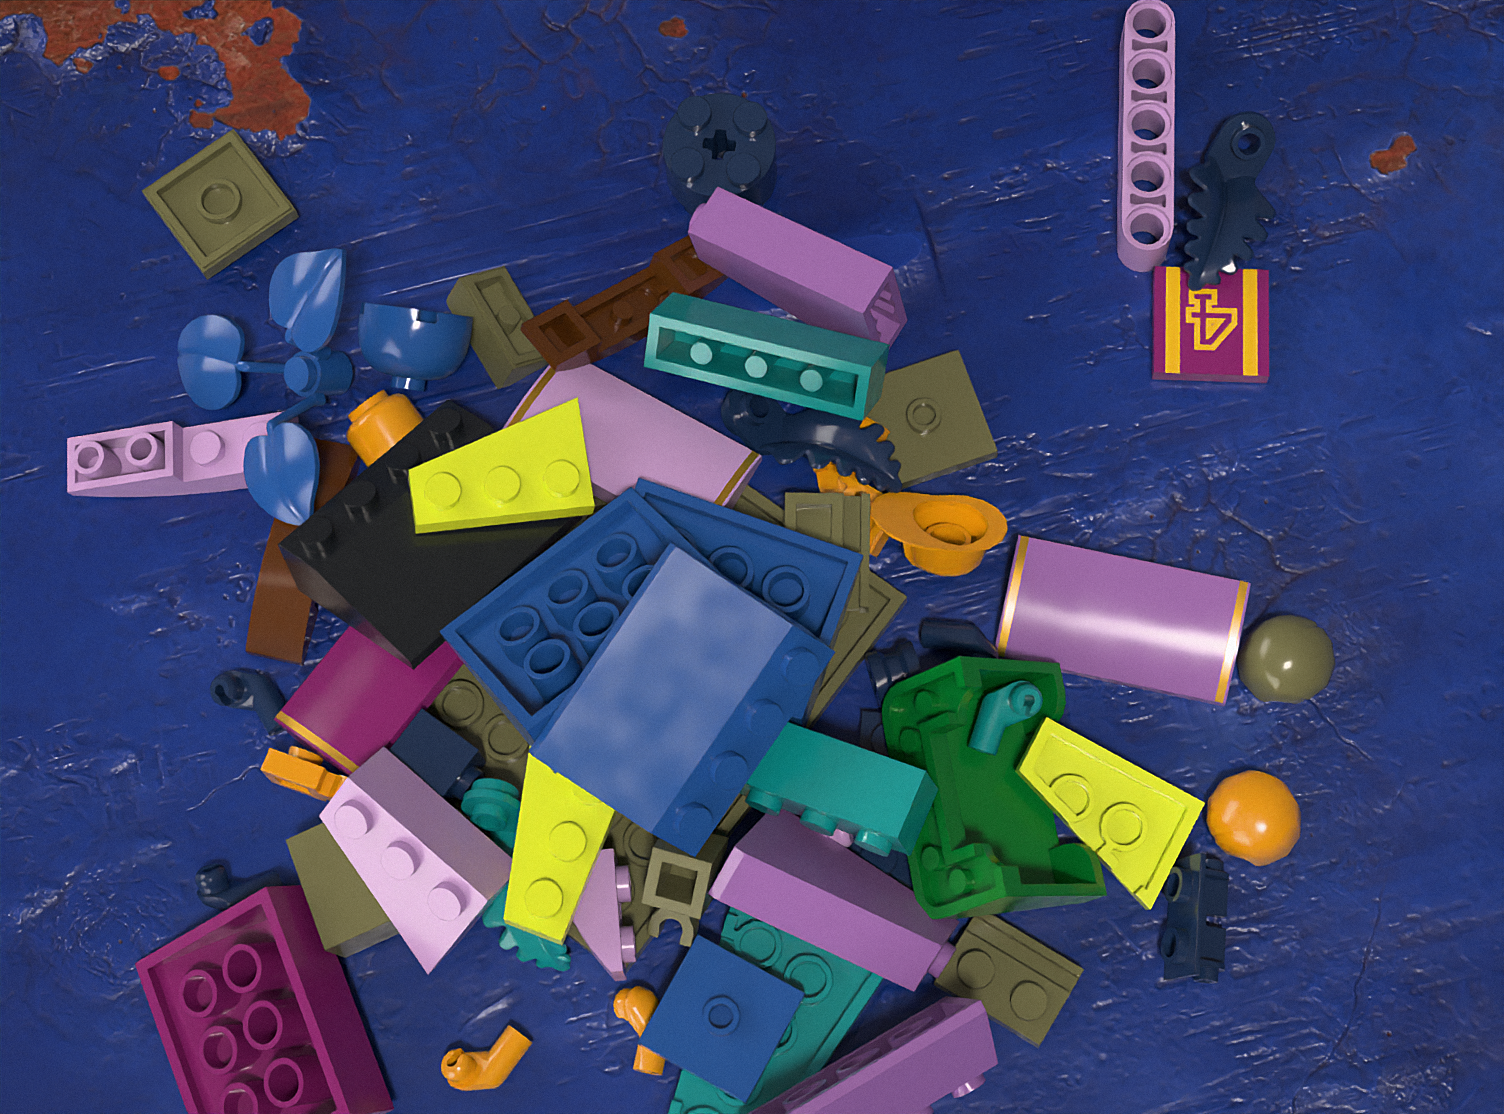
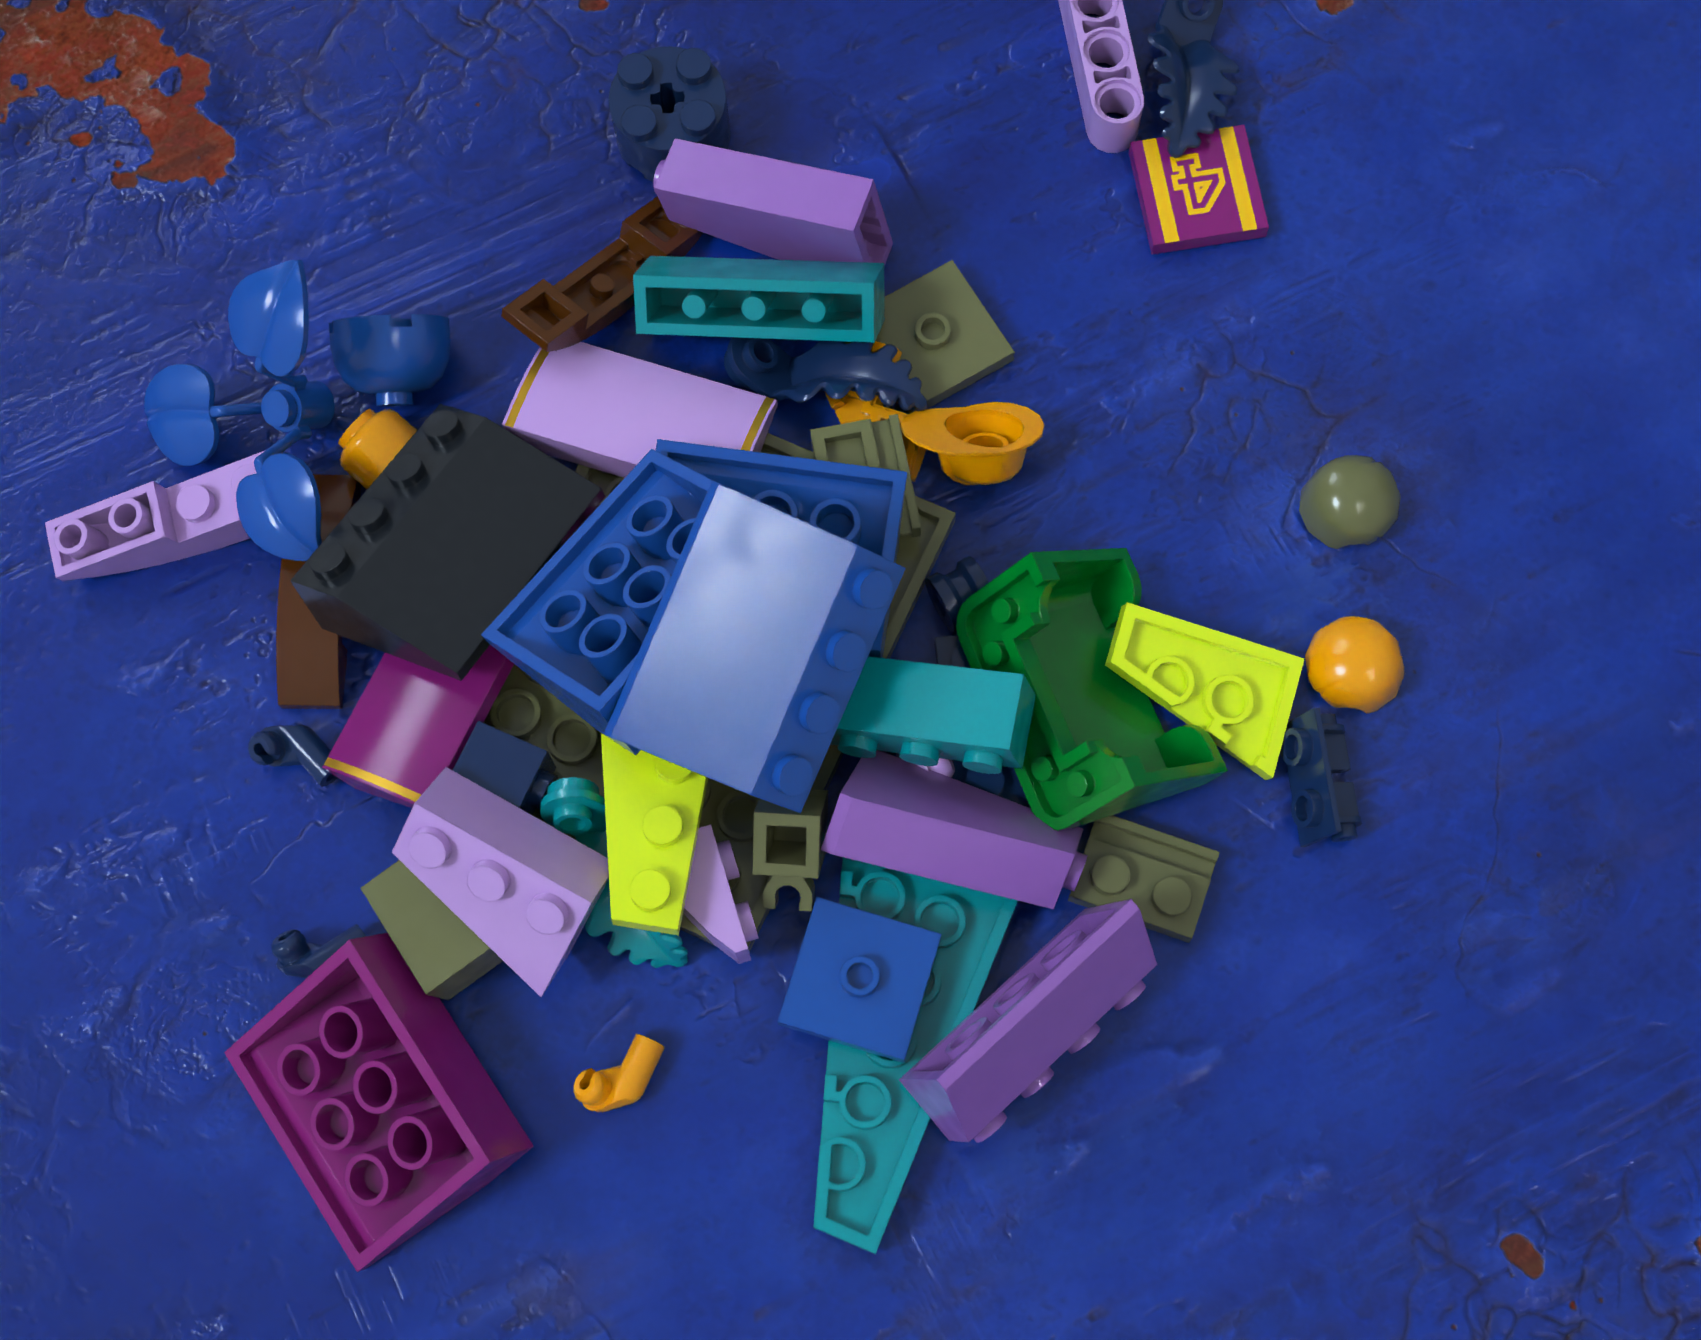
camera: 15 degrees left, 0 degrees up
olive plate [142,129,299,280] -> none
light orange plate [260,746,347,802] -> none
neon yellow wing [408,397,595,534] -> none
olive slope [446,266,548,389] -> none
light orange arm [613,986,666,1076] -> none
dark blue arm [921,619,1000,659] -> none
teal arm [968,680,1043,756] -> none
medium lavender slope [995,535,1251,706] -> none

